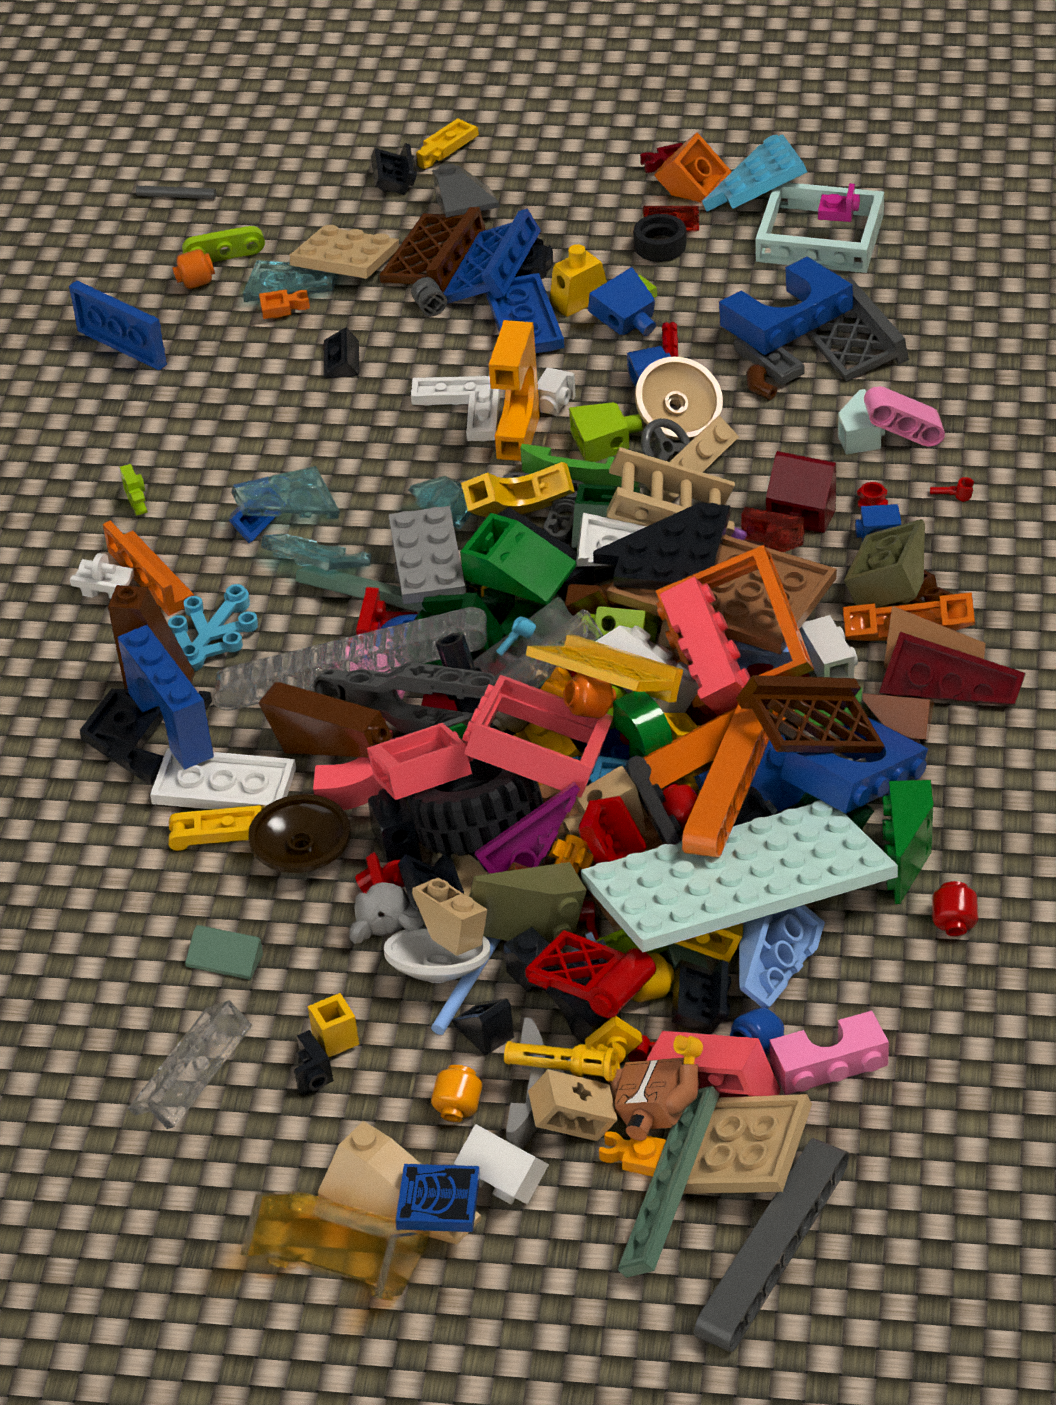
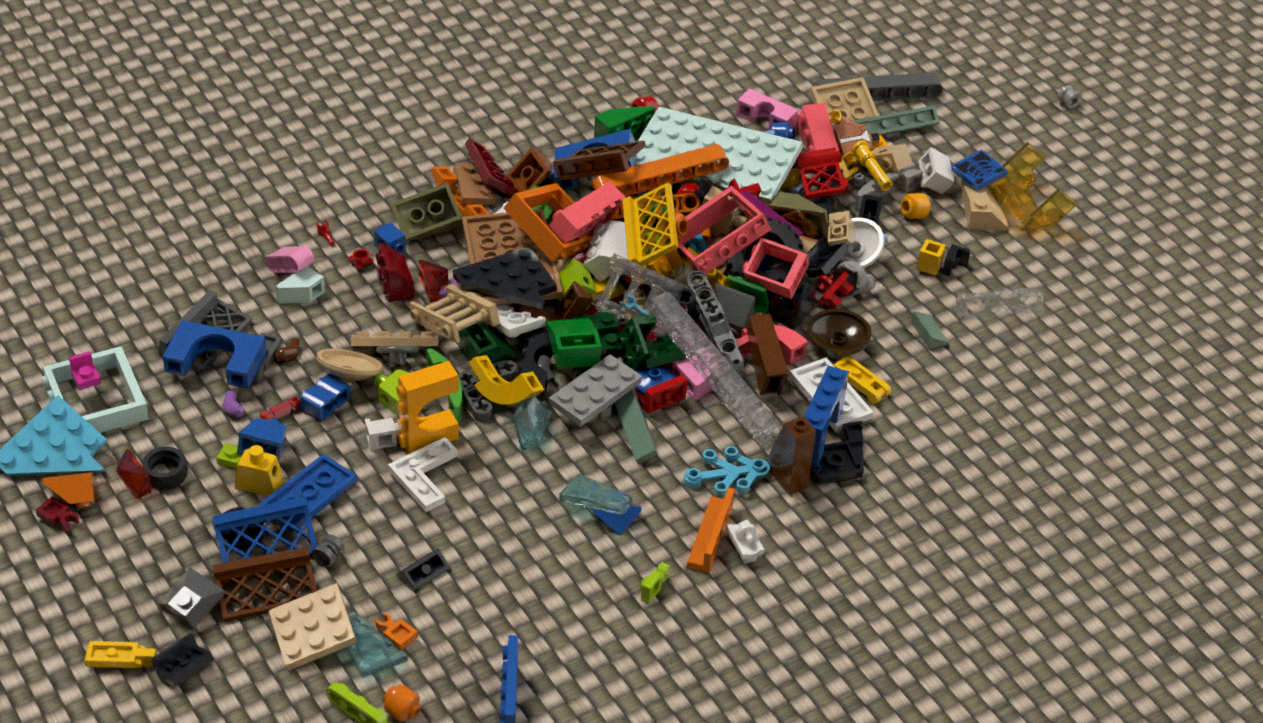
camera: 135 degrees left, 0 degrees up
clear light blue wing [261,534,371,574] -> none
none -> medium lavender arm [222,391,244,417]

